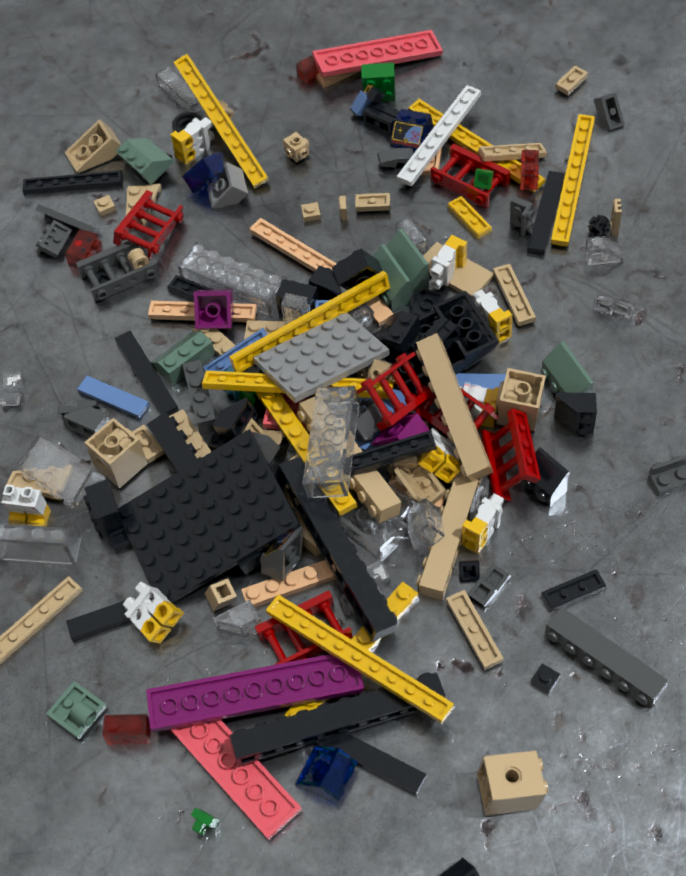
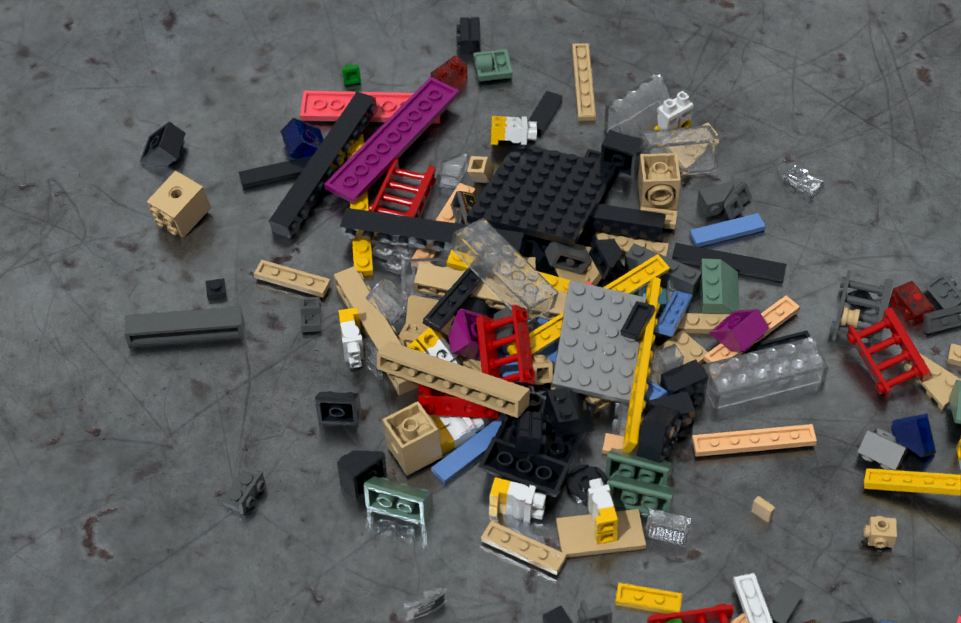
camera: 130 degrees right, 5 degrees down
yellow plate [266,594,454,724] -> none
tan plate [301,202,321,222] -> none
tan plate [356,193,390,212] -> none
black slope [459,560,480,581] -> none
red fence [481,408,541,502] -> none
black tile [541,569,606,612] -> none
none -> black brick [456,17,480,53]
none -> black tile [620,301,655,340]

